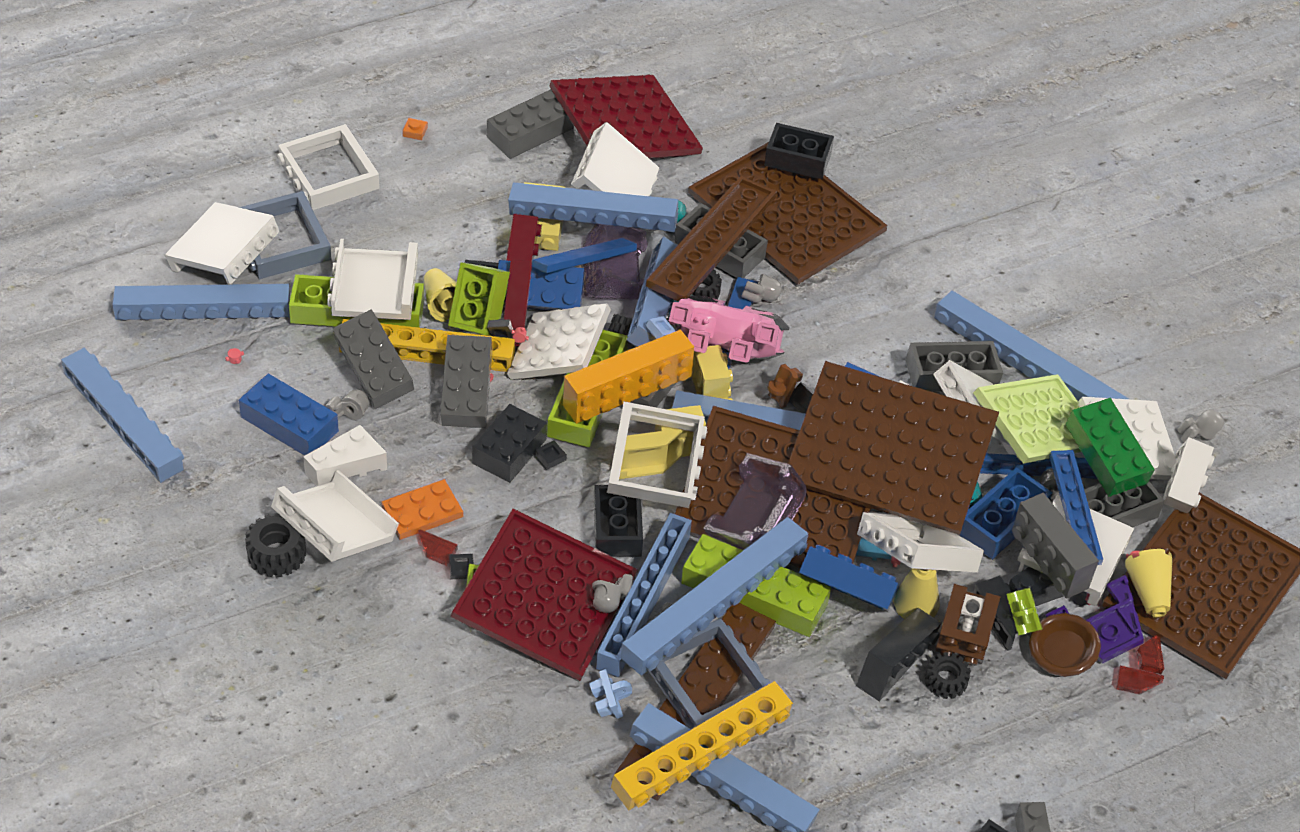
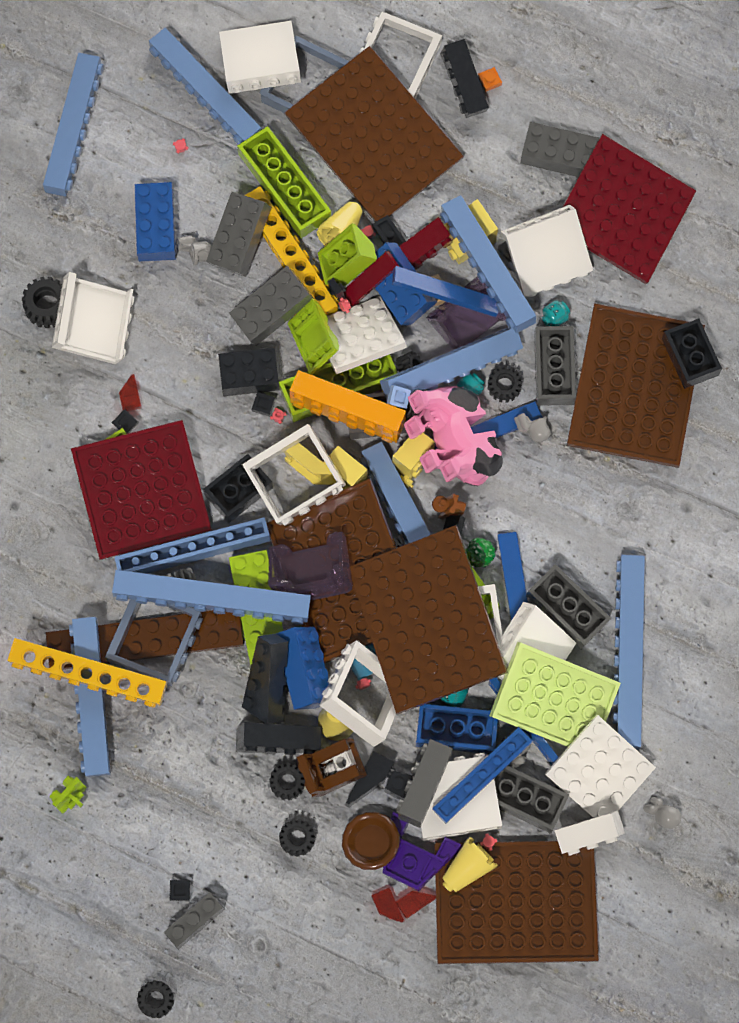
camera: 55 degrees right, 25 degrees up
white wedge [303,425,387,486] -> none
white panel [328,239,418,320] -> none
orange plate [381,479,463,540] -> none
light blue hips [589,669,632,719] -> none
light grey piece [592,574,633,613] -> none
reddish brown plate [646,176,777,301] -> none
lime hips [1007,588,1042,635] -> none
green brick [1065,397,1155,497] -> none
none -> black wedge [242,634,288,724]
none -> coral piece [270,408,287,424]
none -> black tyre [279,819,315,857]
none -> reddish brown plate [284,46,464,222]
none -> lime slope [287,298,339,375]
none -> black wedge [440,39,489,118]

